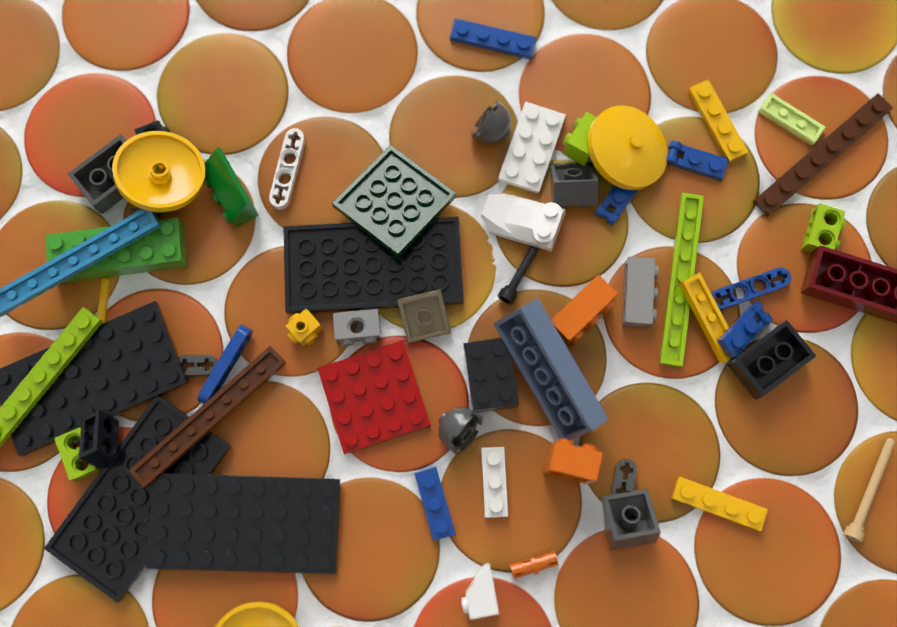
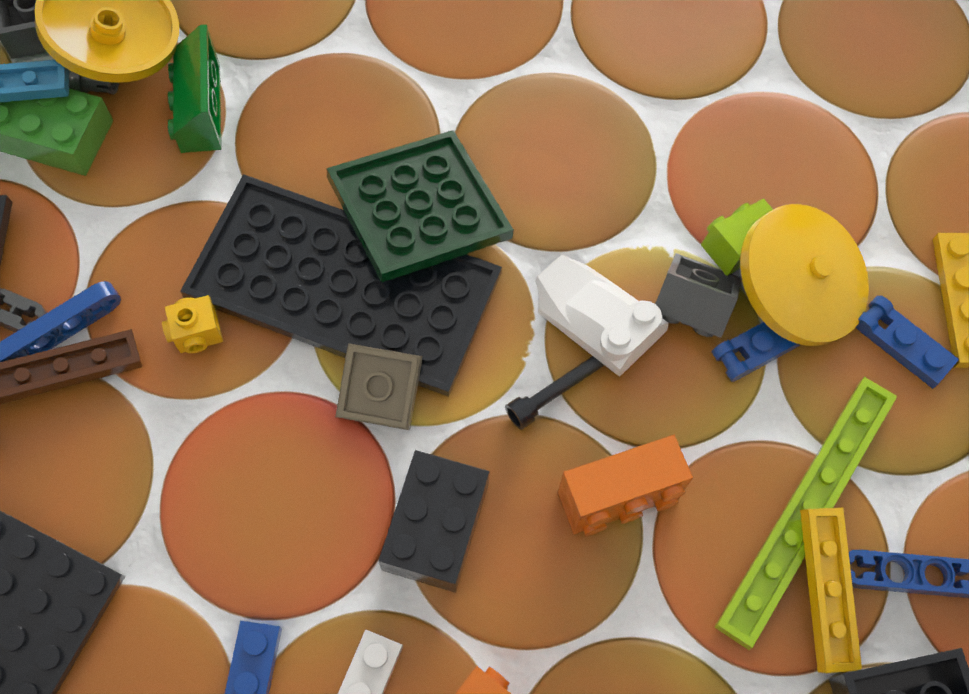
camera: 20 degrees right, 10 degrees down
white beam [269,128,306,210] -> none
red plate [317,340,431,454] -> none
light grey brick [333,309,382,346] -> none
dark grey cylinder [438,407,482,454] -> none
blue plate [450,18,536,60] -> none
dark grey cylinder [471,100,511,144] -> none
sand blue brick [494,298,608,440] -> none
white plate [498,102,566,194] -> none
light grey brick [622,257,658,328] -> none
blue plate [717,301,773,358] -> none

